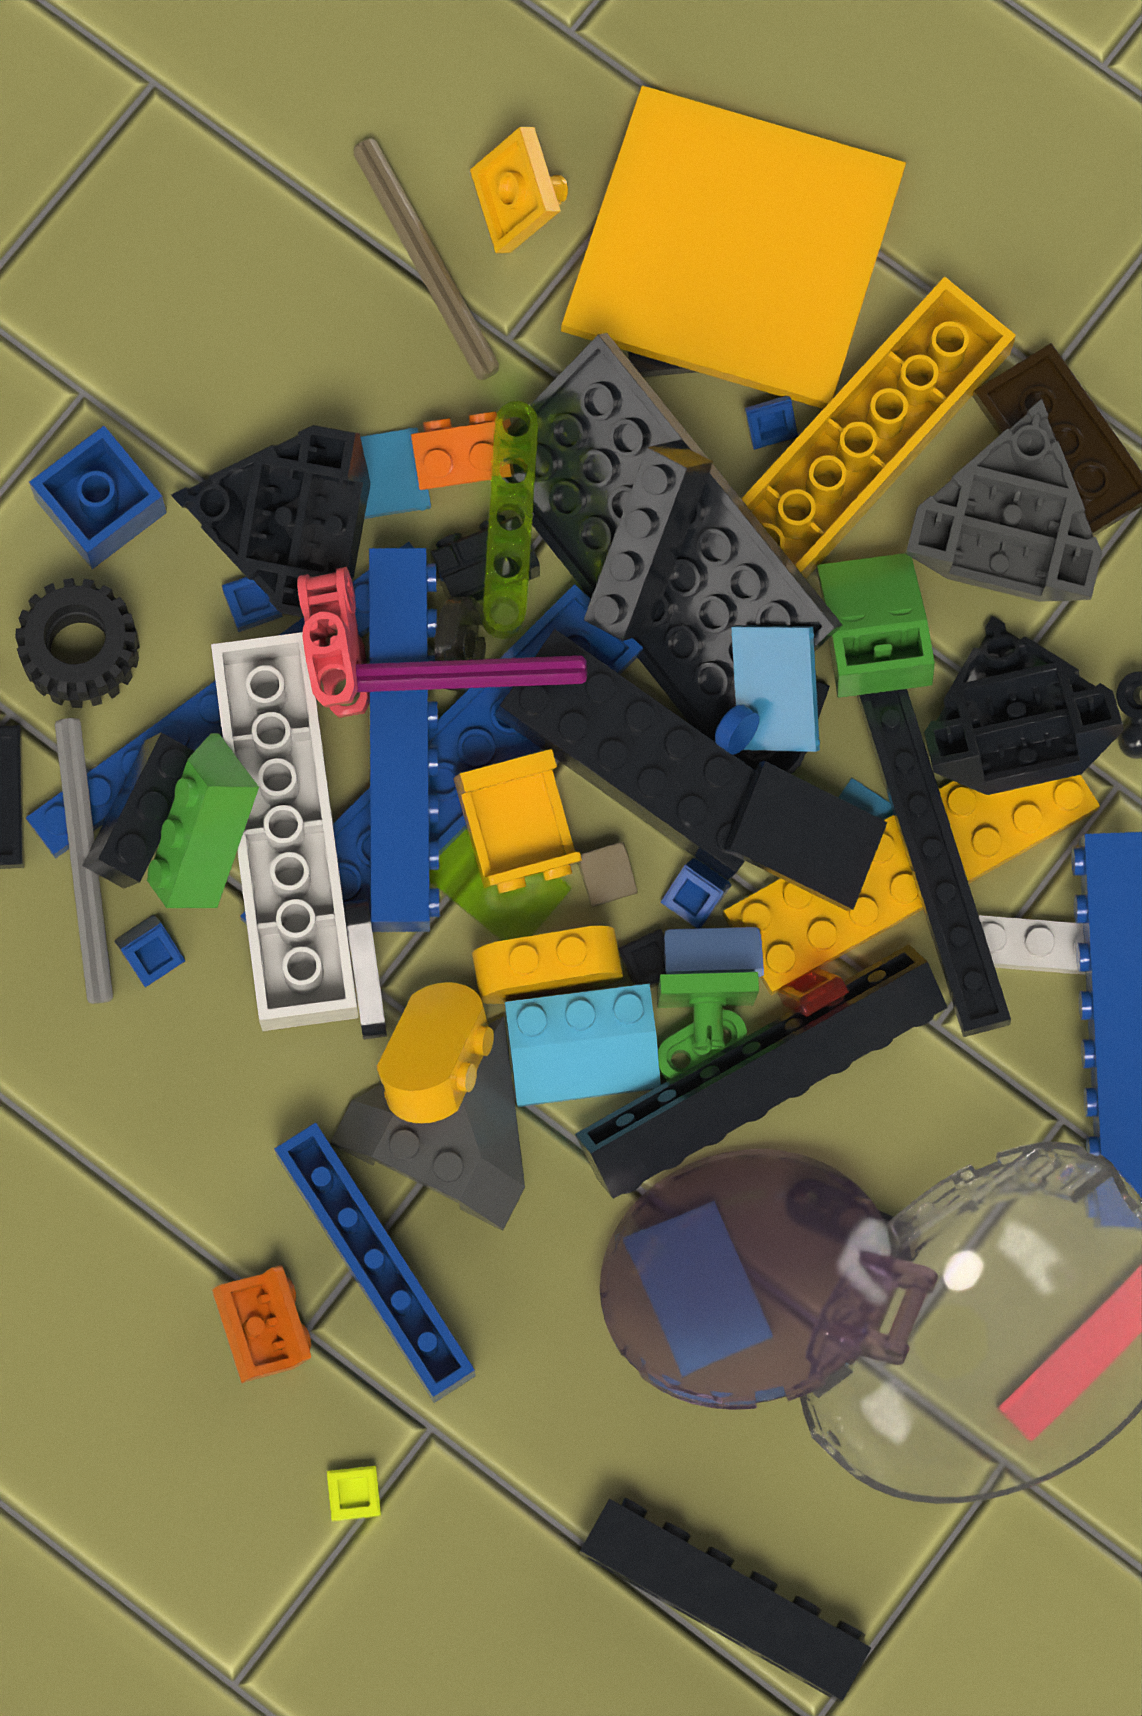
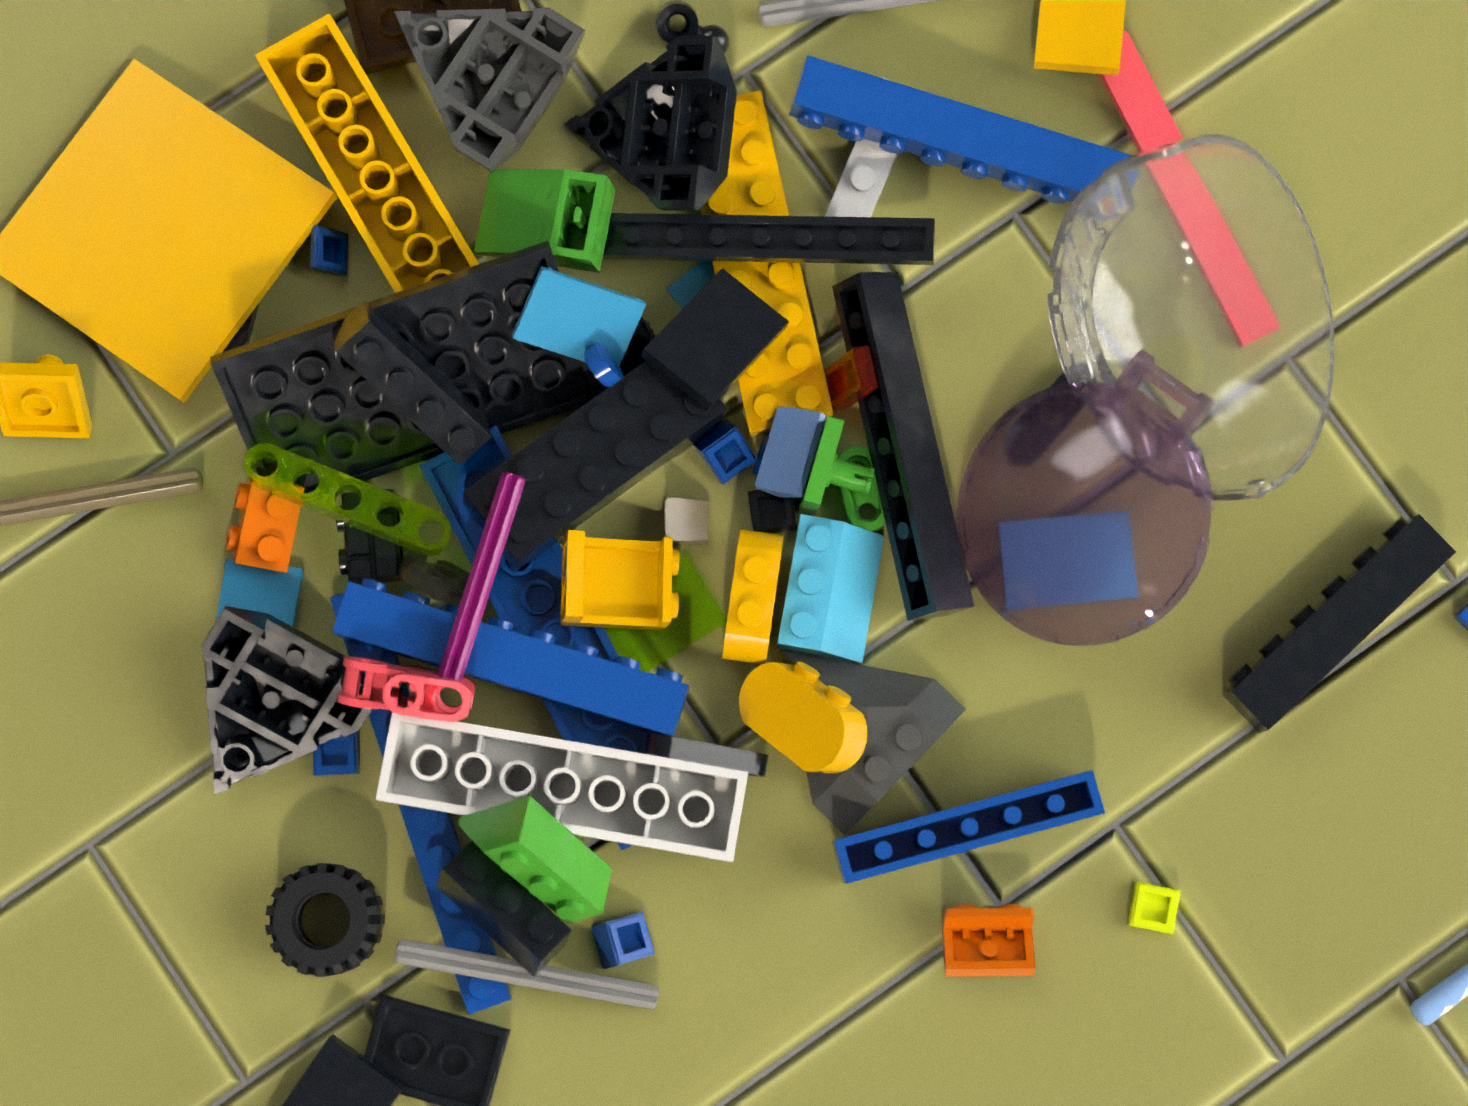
camera: 70 degrees left, 5 degrees up
blue brick [29,426,167,569] -> none

